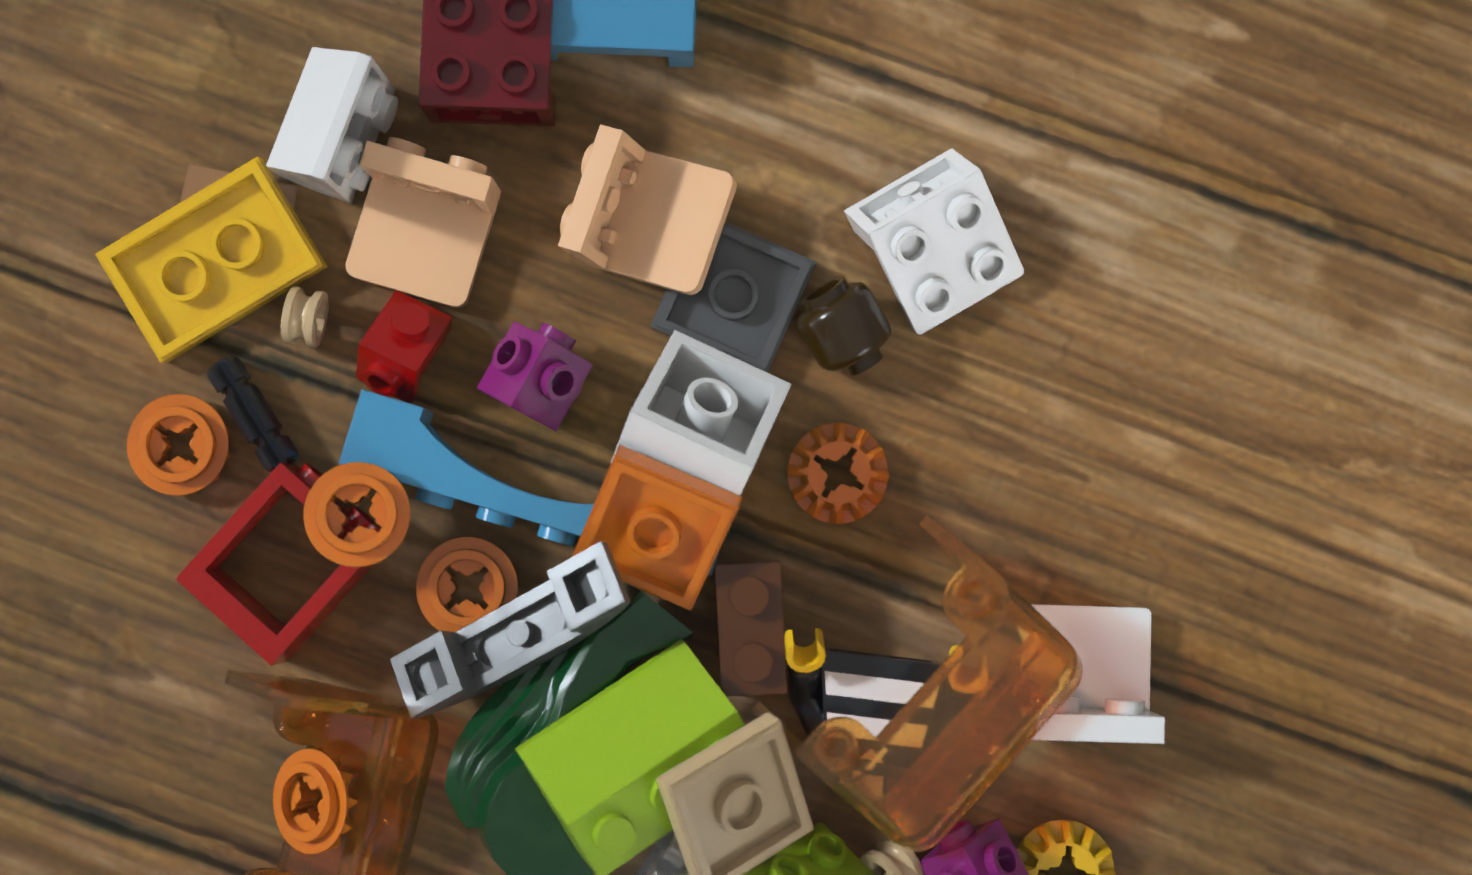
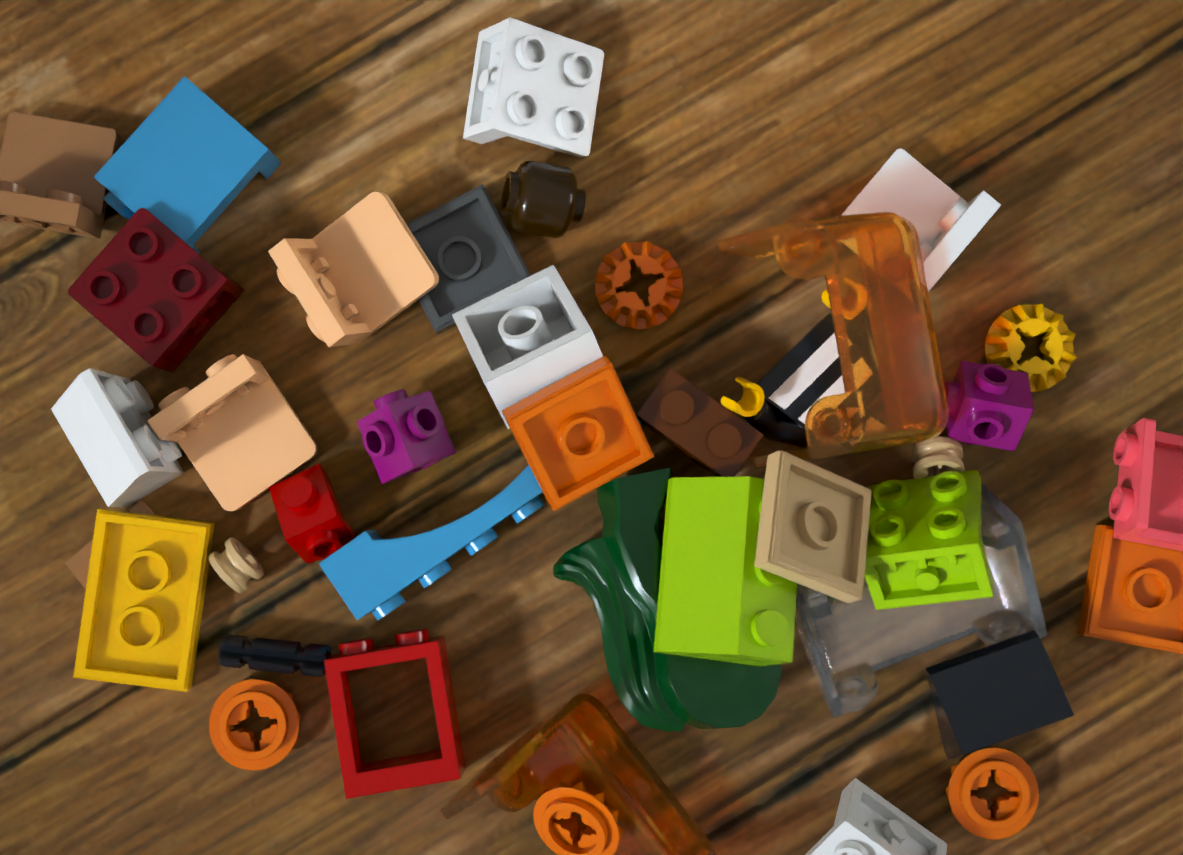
camera: 50 degrees left, 0 degrees up
orange gear [303,462,411,568] -> none
slope [390,541,631,719] -> none
orange gear [416,537,518,632] -> none

